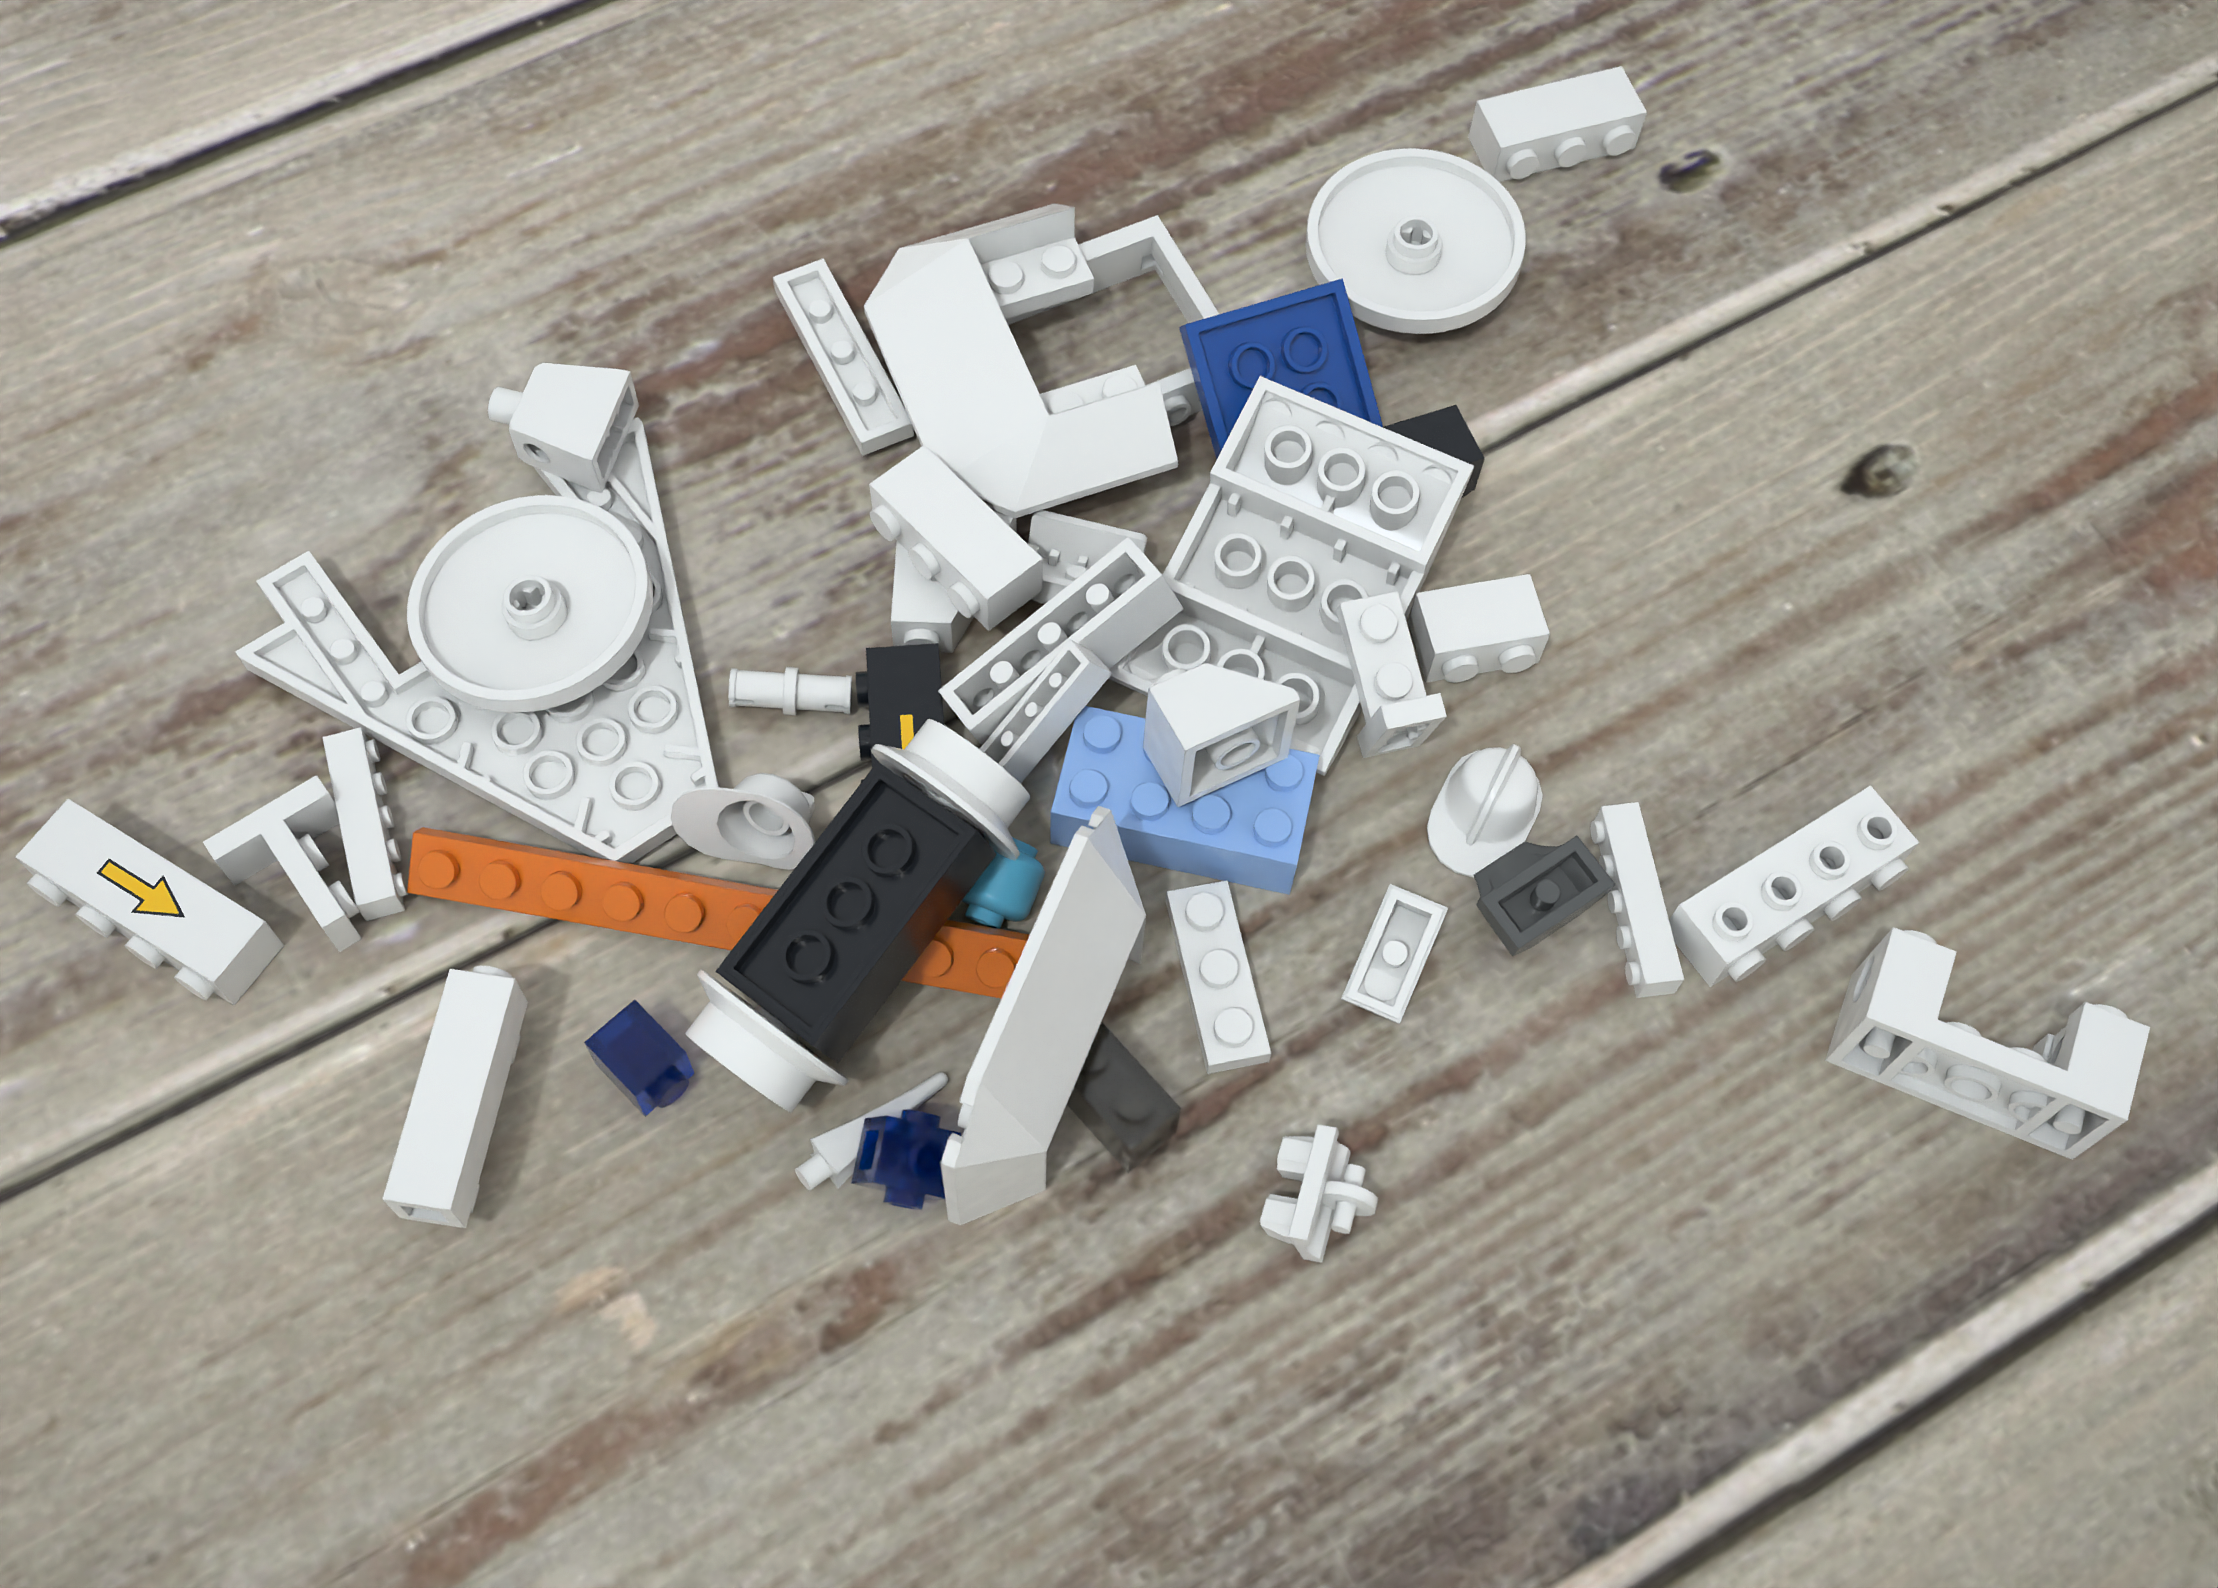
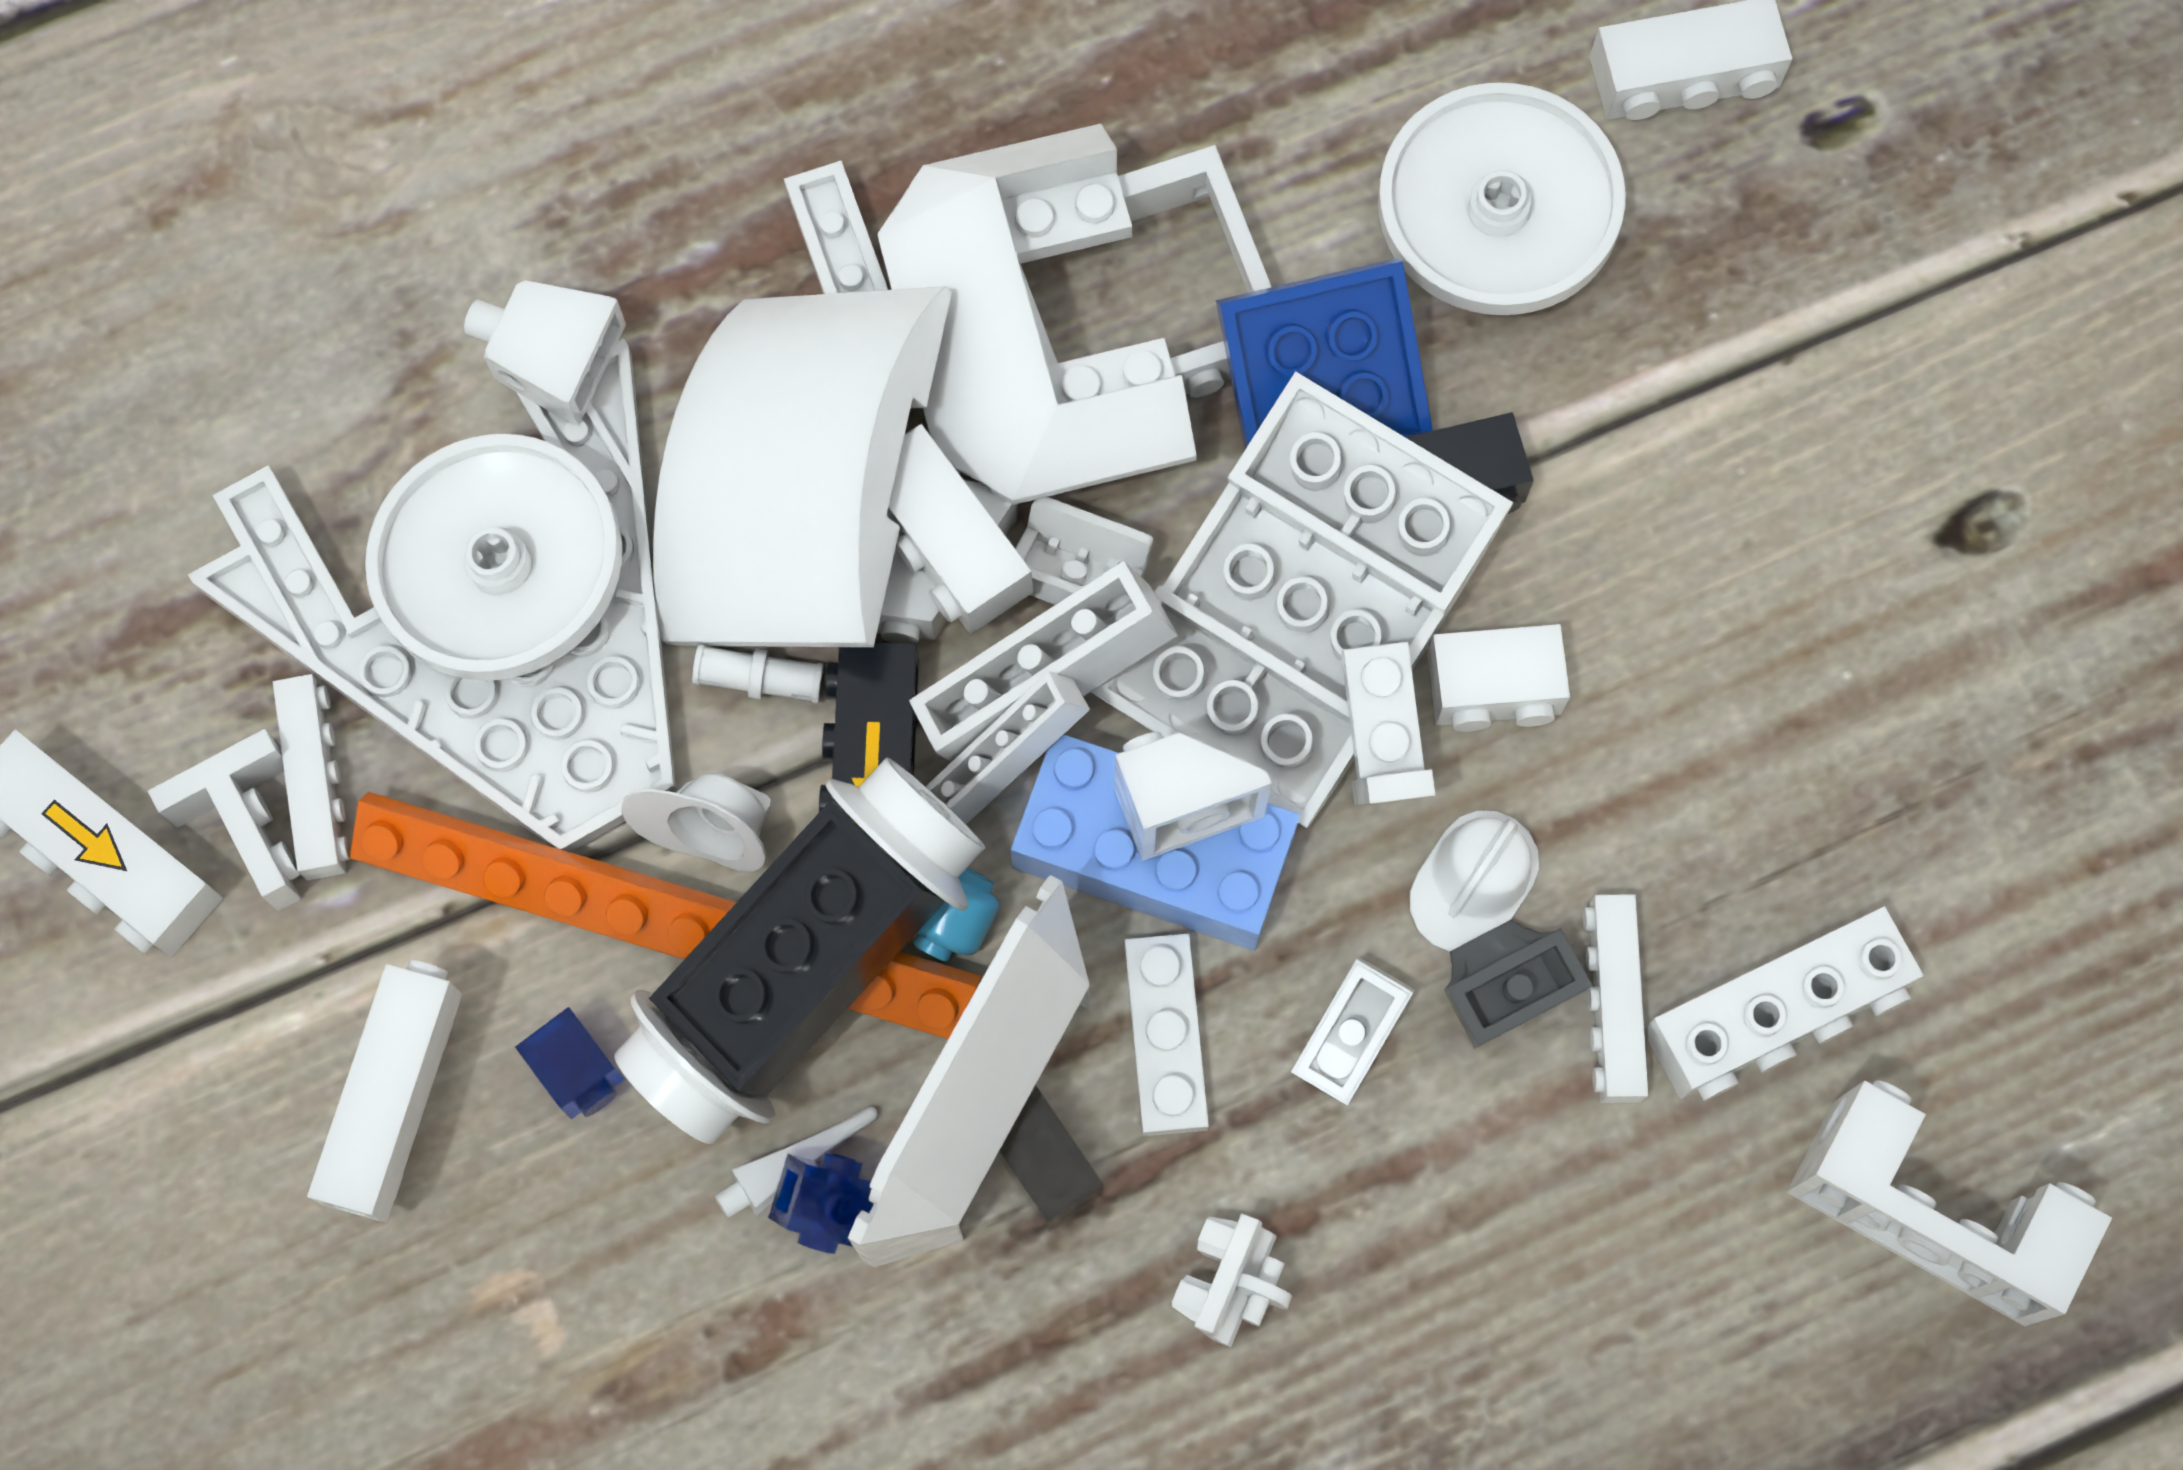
camera: 10 degrees right, 10 degrees up
none -> white slope [653,286,952,647]

